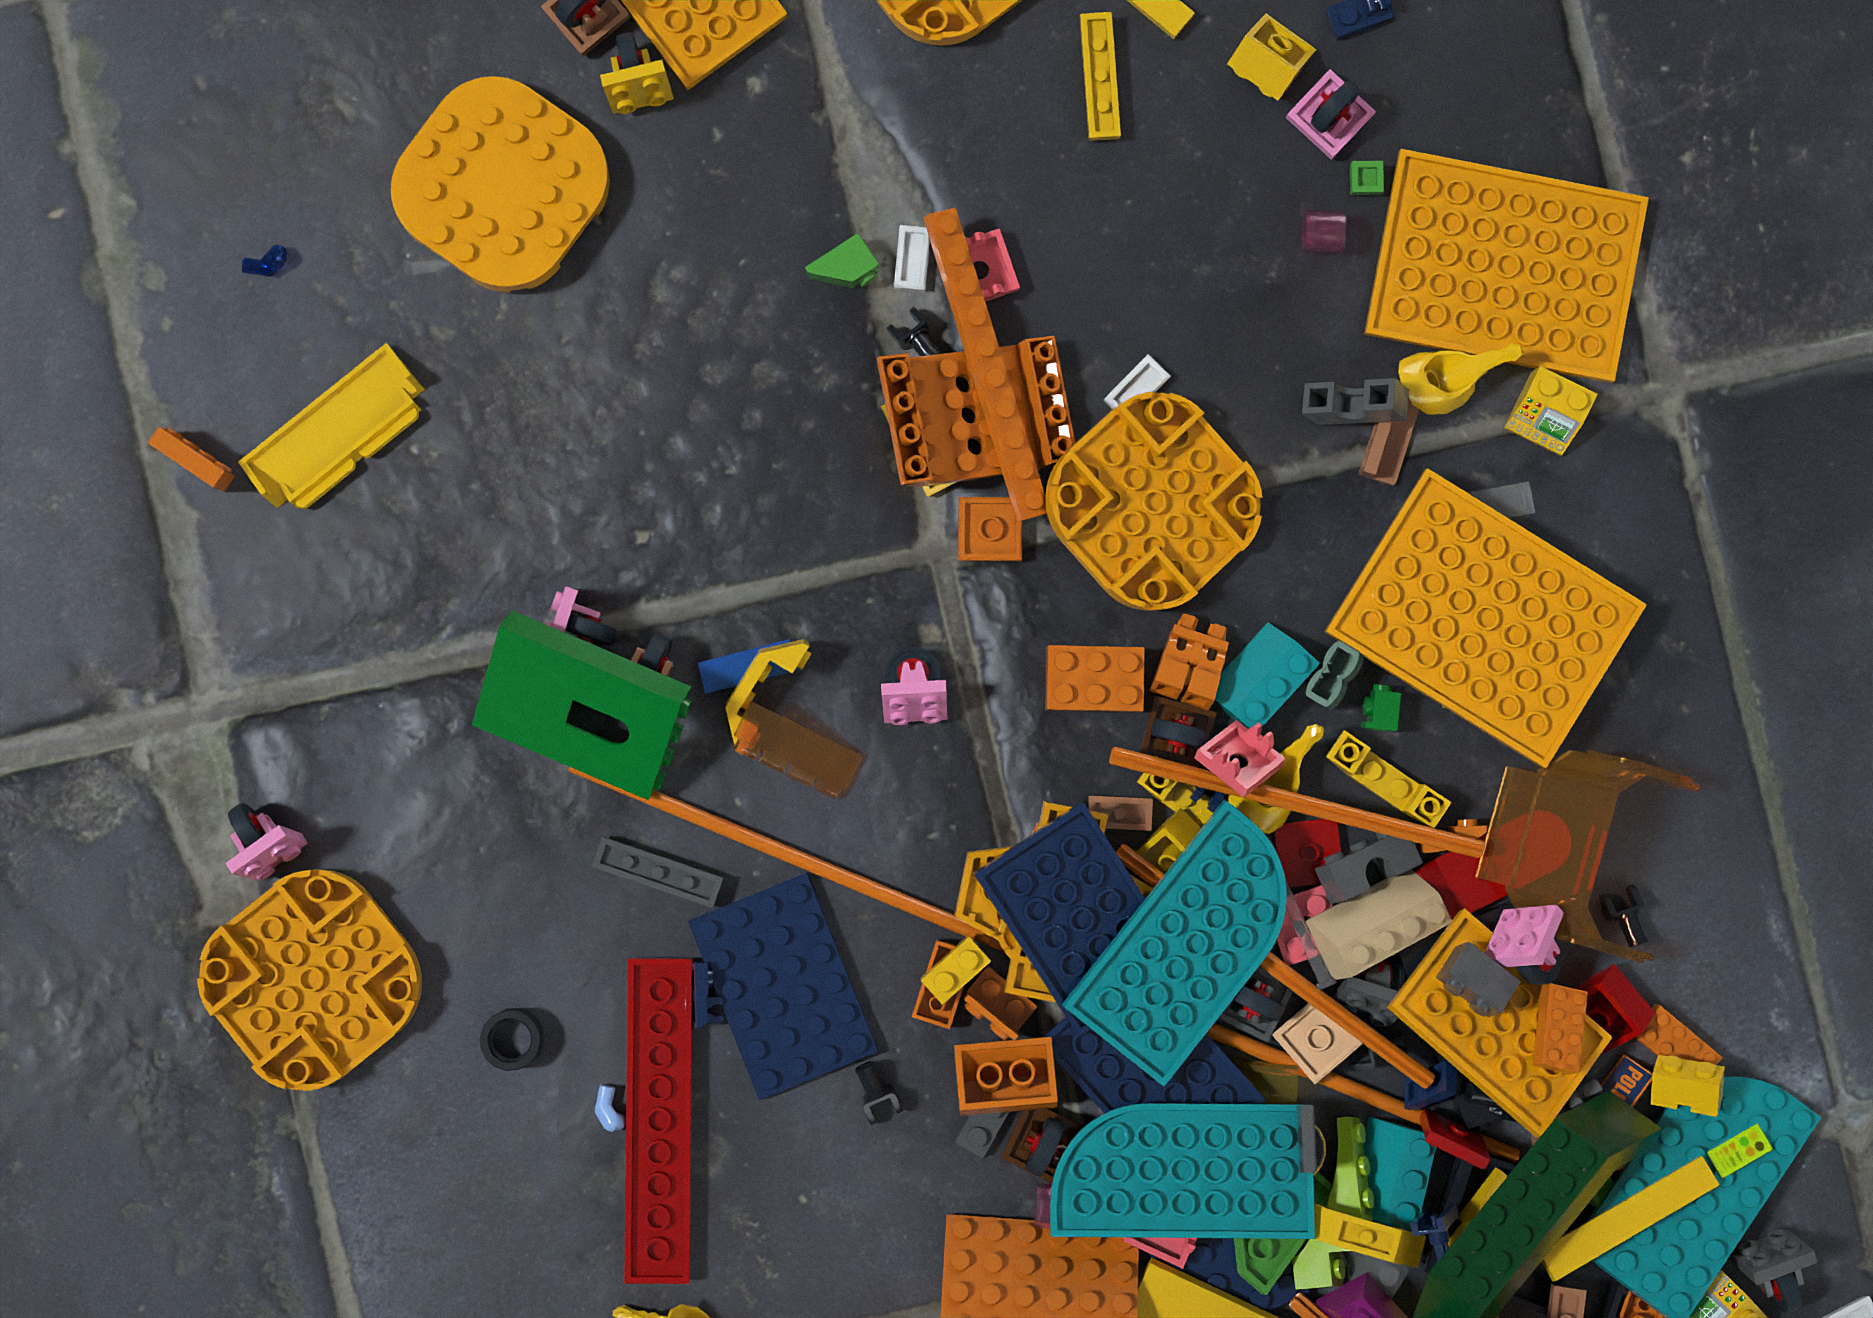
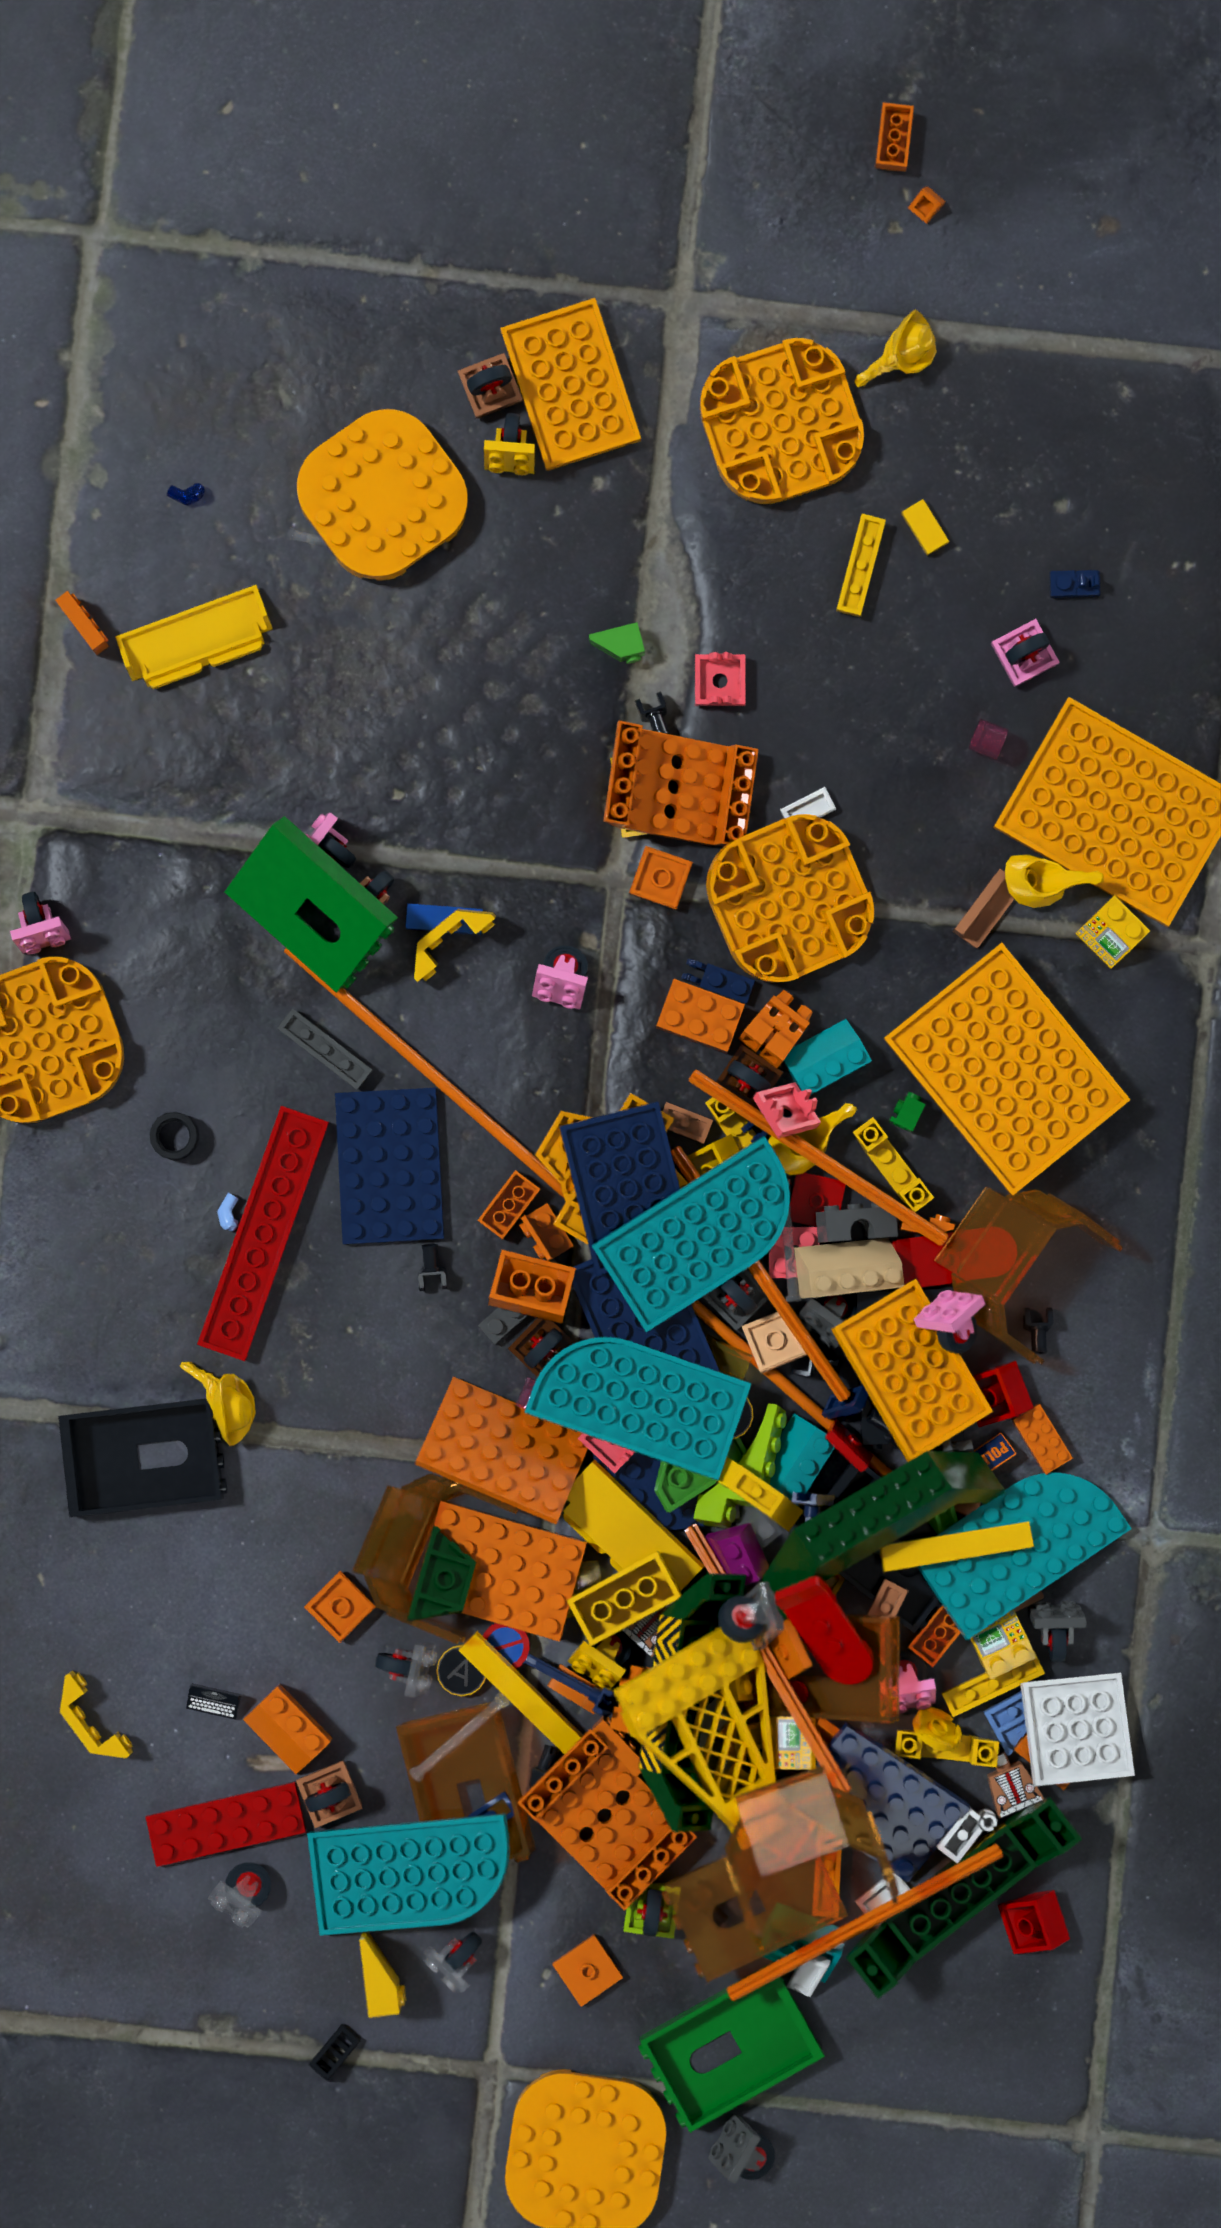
camera: 20 degrees right, 0 degrees up
dark blue plate [692,961,723,1029] -> none
clear orange windscreen [733,701,862,799] -> none
white tile [894,225,930,292] -> none
yellow brick [921,935,991,1005] -> none
orange plate [923,207,1047,522] -> none
yellow slope [1227,13,1317,101] -> none
dark grey tile [1297,1105,1317,1173] -> none
dark grey arch [1302,378,1409,425] -> none
sand green brick [1306,640,1364,710] -> none
bright green plate [1350,161,1384,195] -> none
flat silver brick [1436,941,1521,1017] -> none
clear tile [1468,482,1535,518] -> none
orange piece [1532,983,1588,1075] -> none
yellow brick [1651,1054,1725,1117] -> none
clear neon green sticker [1707,1123,1773,1179] -> none
none -> dark blue hinge [681,959,755,1004]

